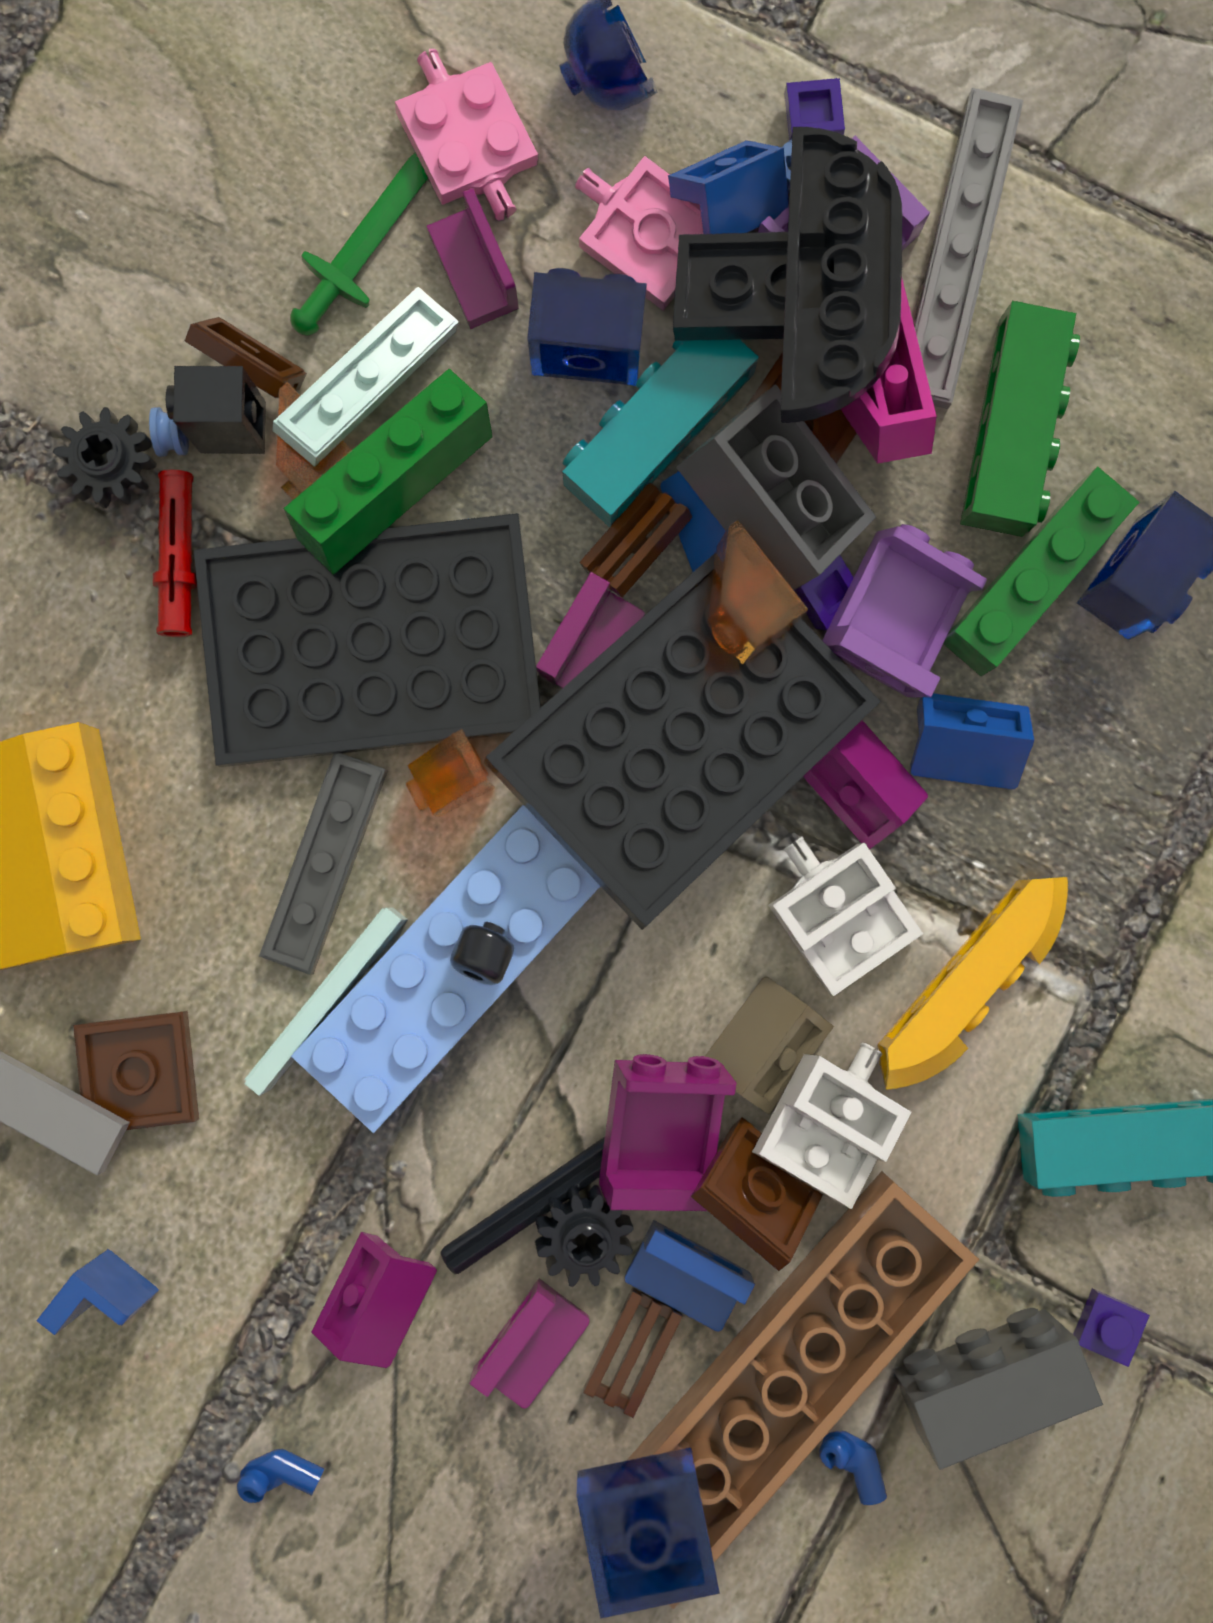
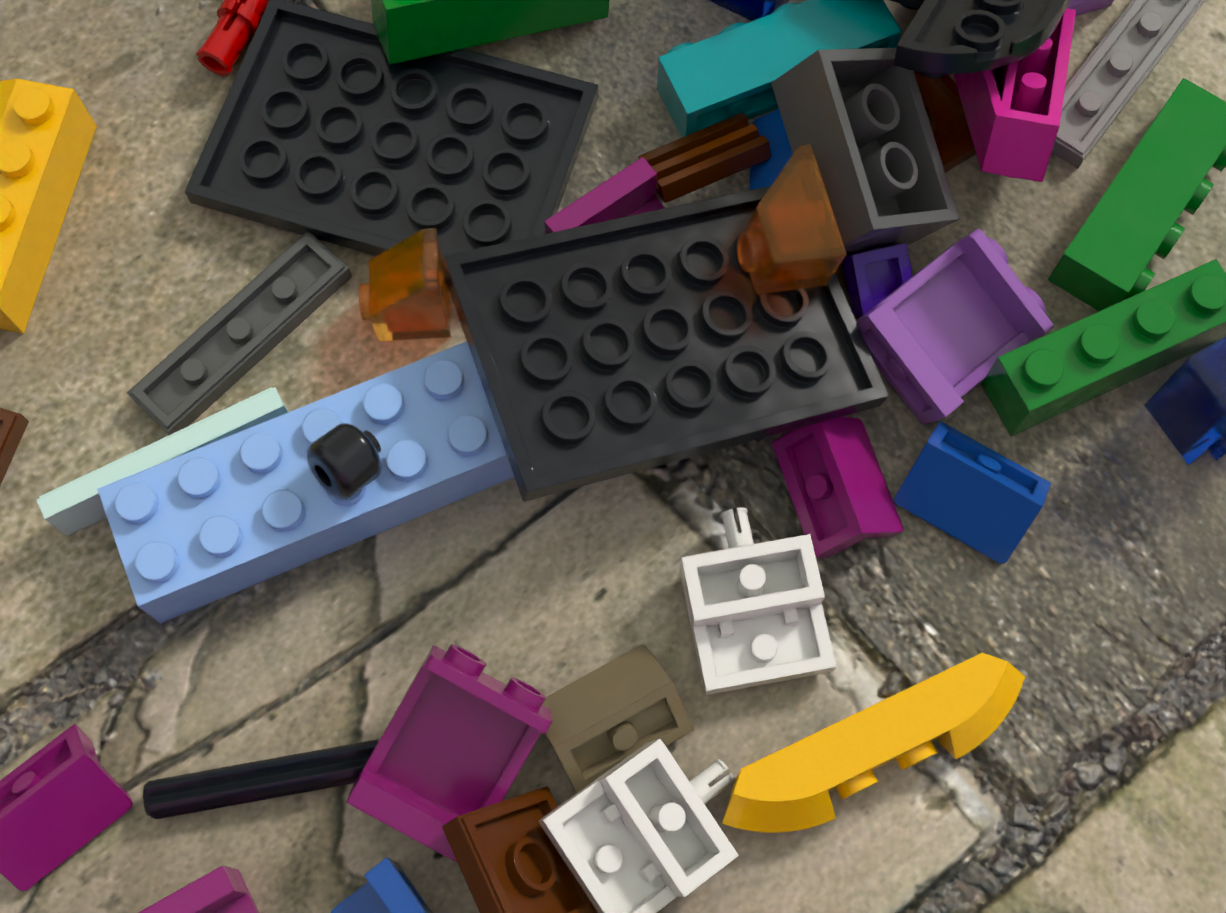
camera: 30 degrees right, 15 degrees down
black gear [534,1185,634,1287] -> none

